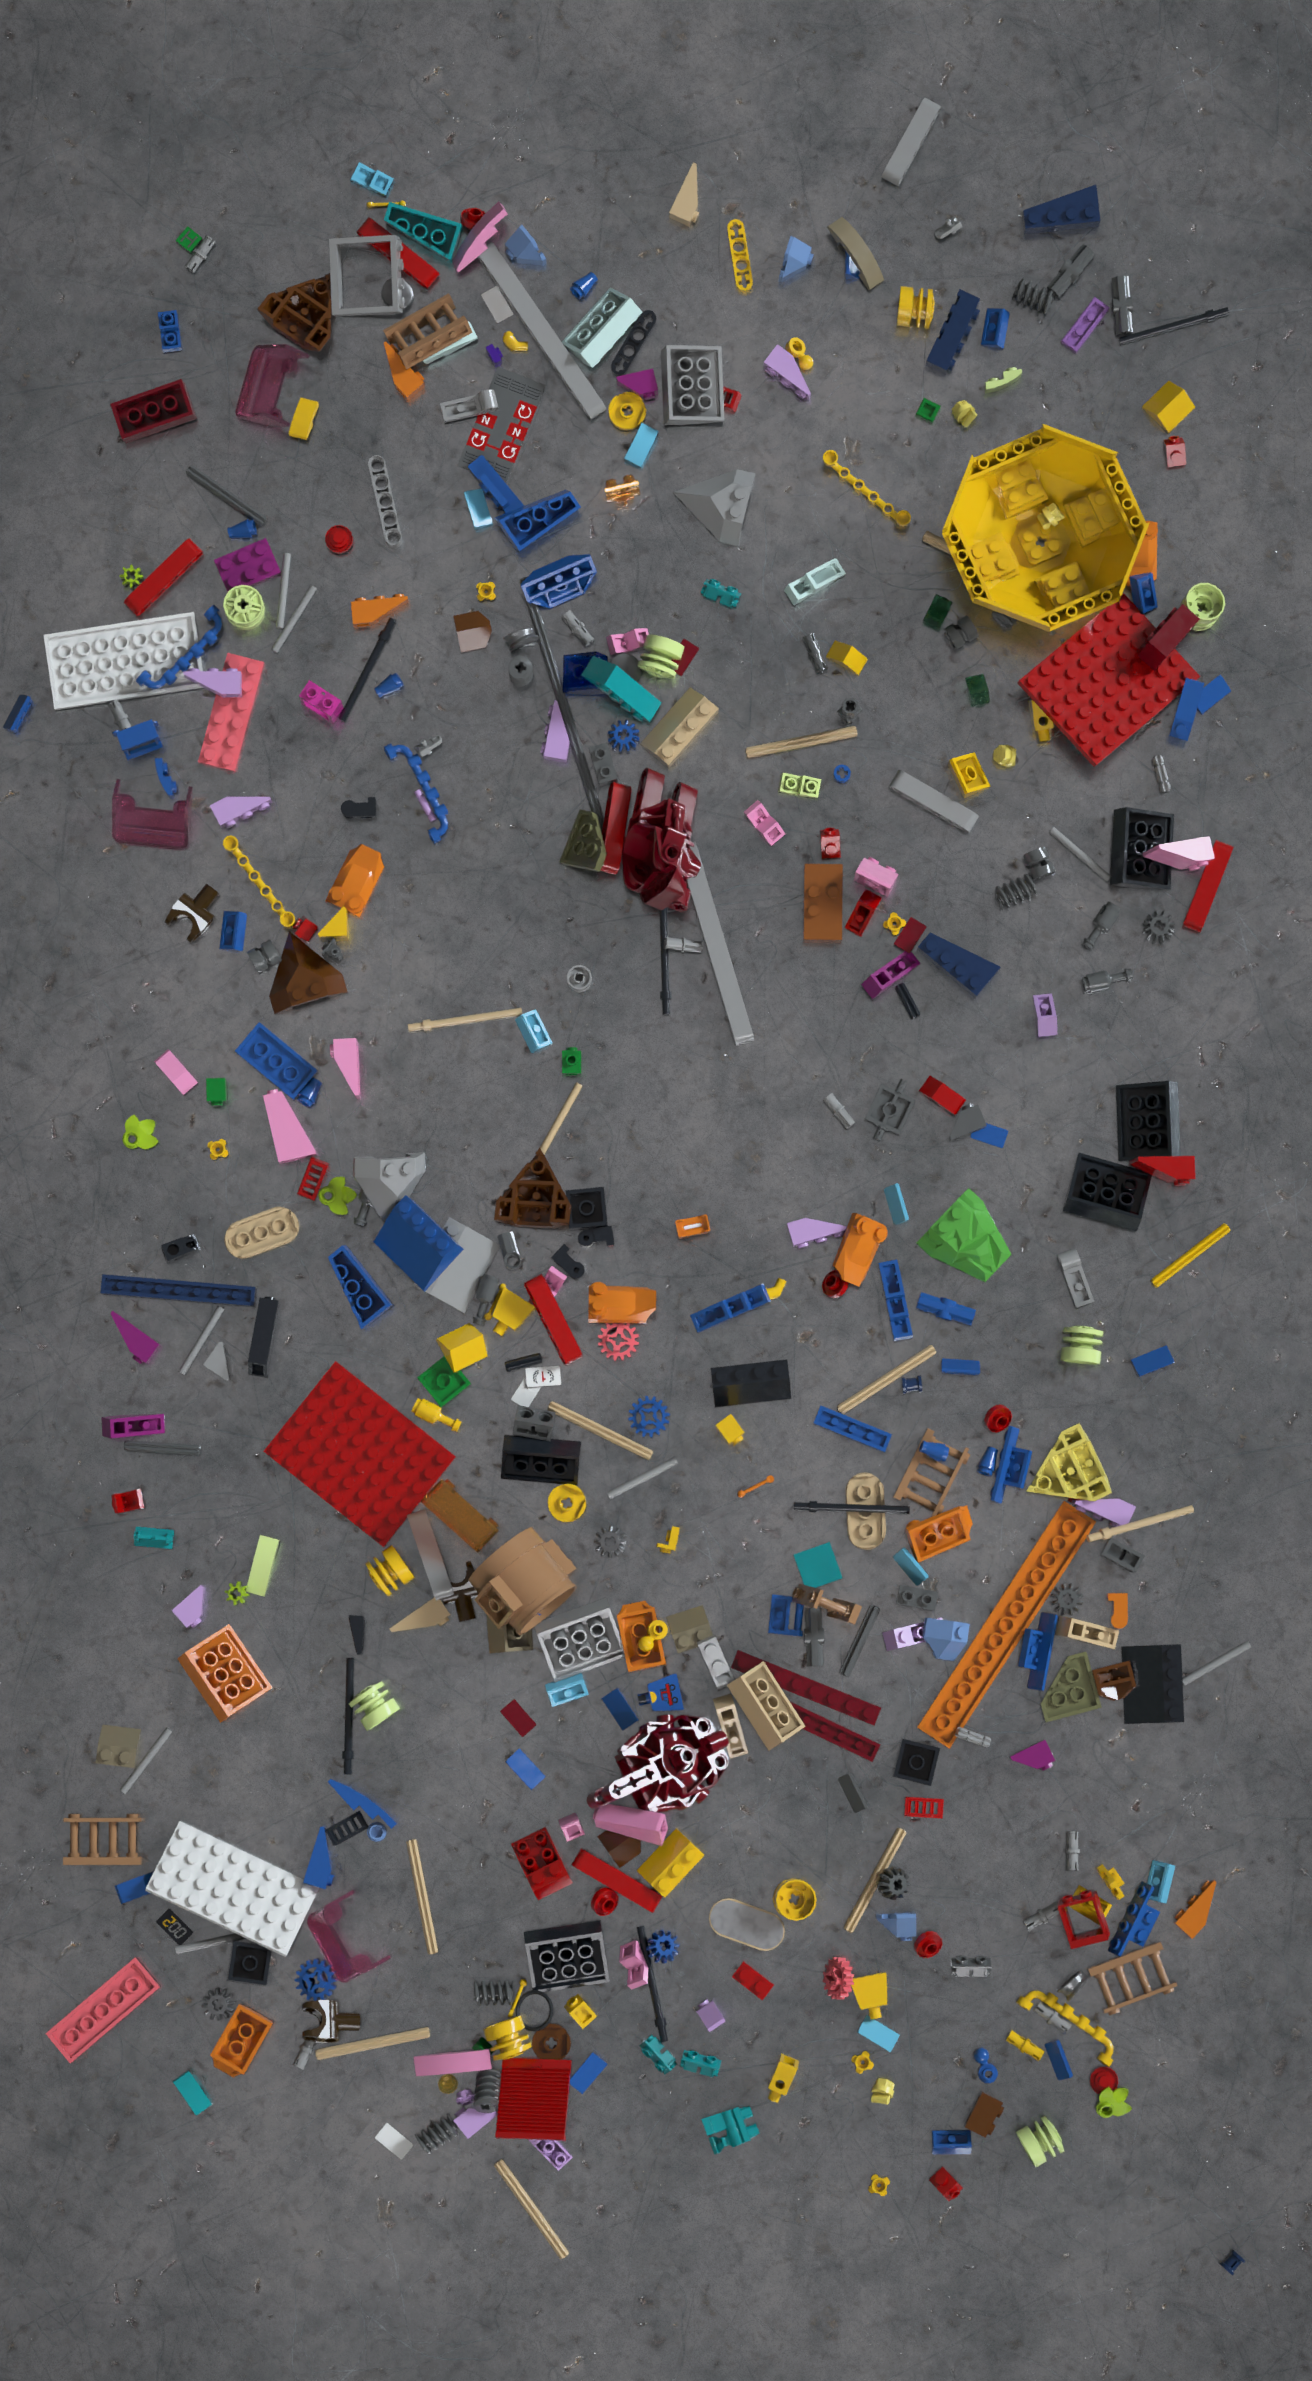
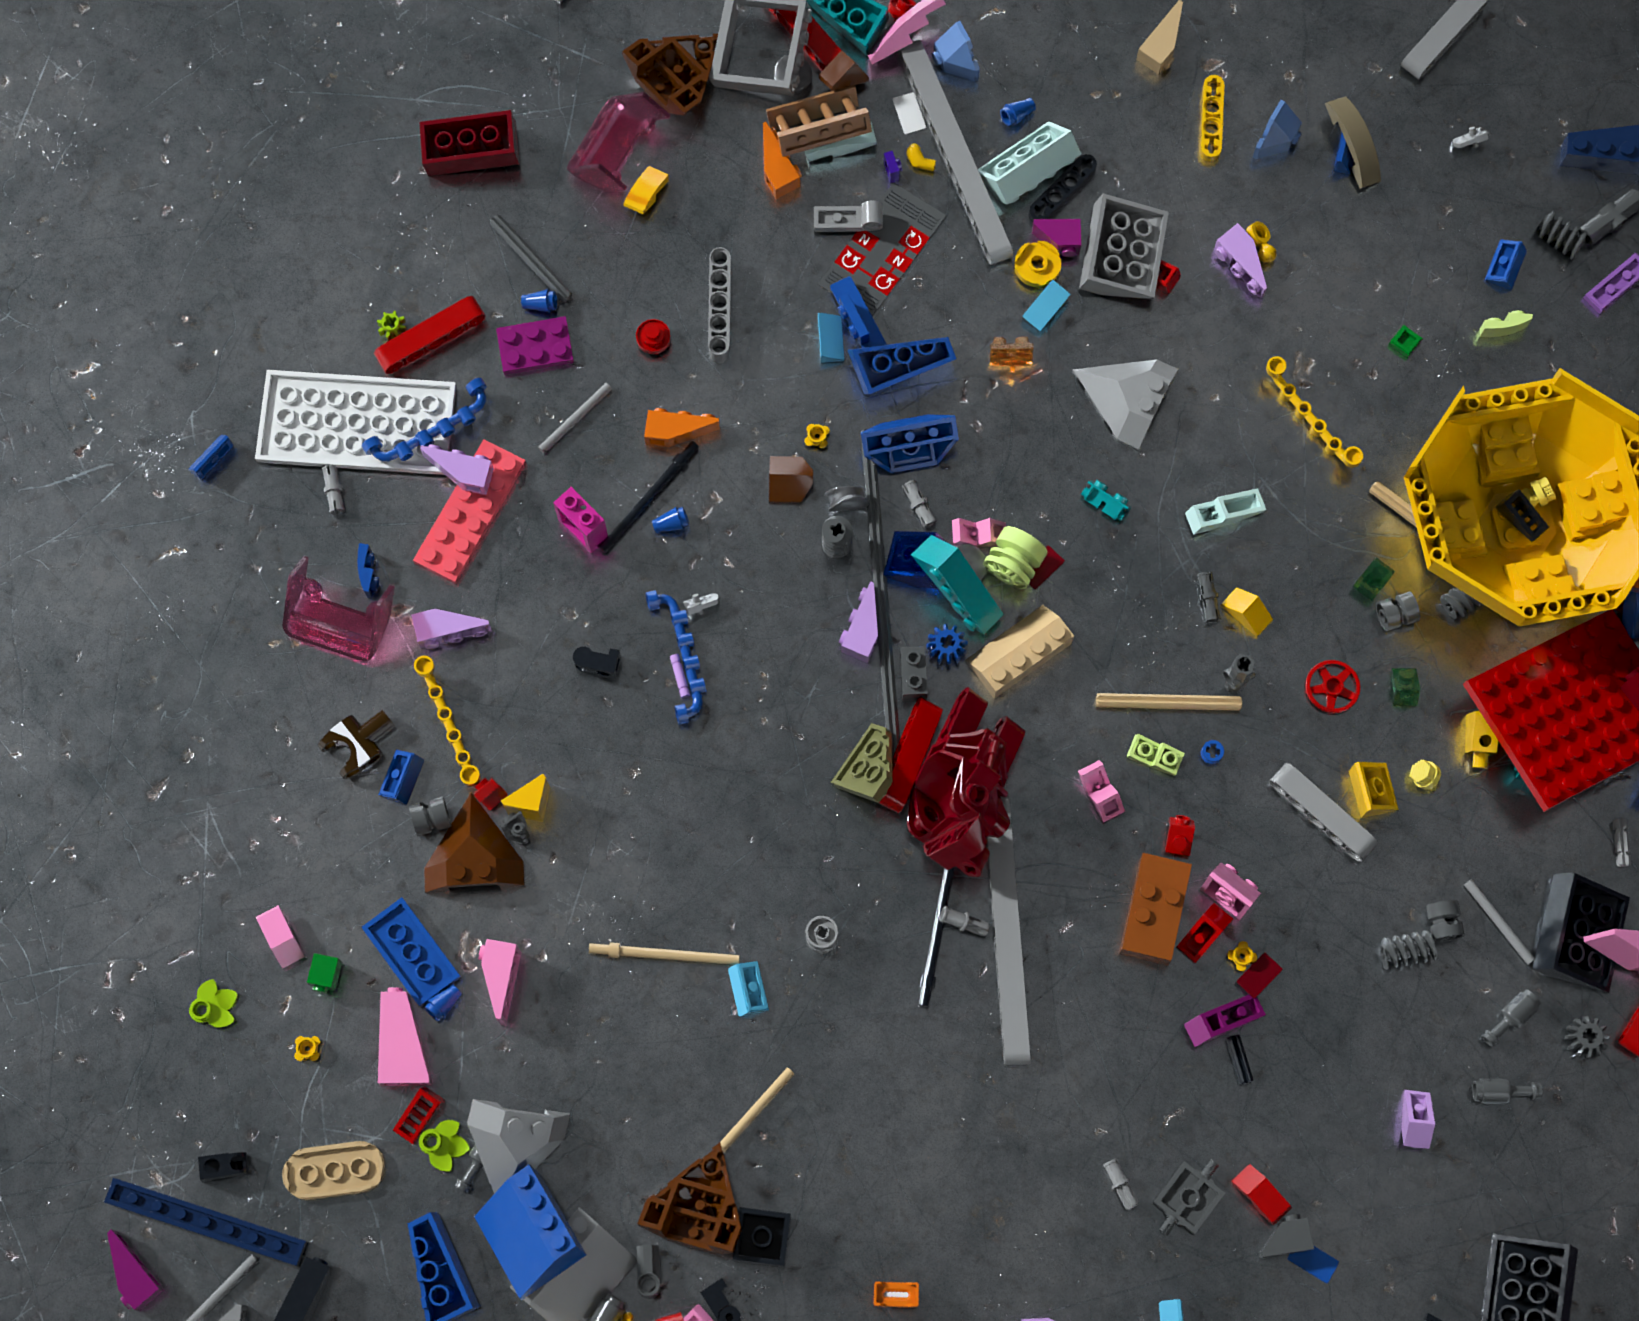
camera: 15 degrees right, 10 degrees down
blue piece [112,719,163,760] -> none
blue slope [158,310,182,353] -> none
yellowish green wheel [223,585,265,630] -> none
light grey bar [276,553,291,629] -> none
orange slope [325,844,384,918] -> none
green brick [562,1047,581,1076] -> none
black leg [578,1226,615,1248] -> none
yellow wheel [897,286,935,329] -> none
dark blue wedge [917,932,1001,999] -> none
dark blue wedge [926,289,980,375] -> none
light yellow piece [952,400,977,428] -> none
none -> reddish brown slope [819,50,869,90]
none -> red wheel [1305,660,1361,714]
none -> black slope [1496,489,1549,542]

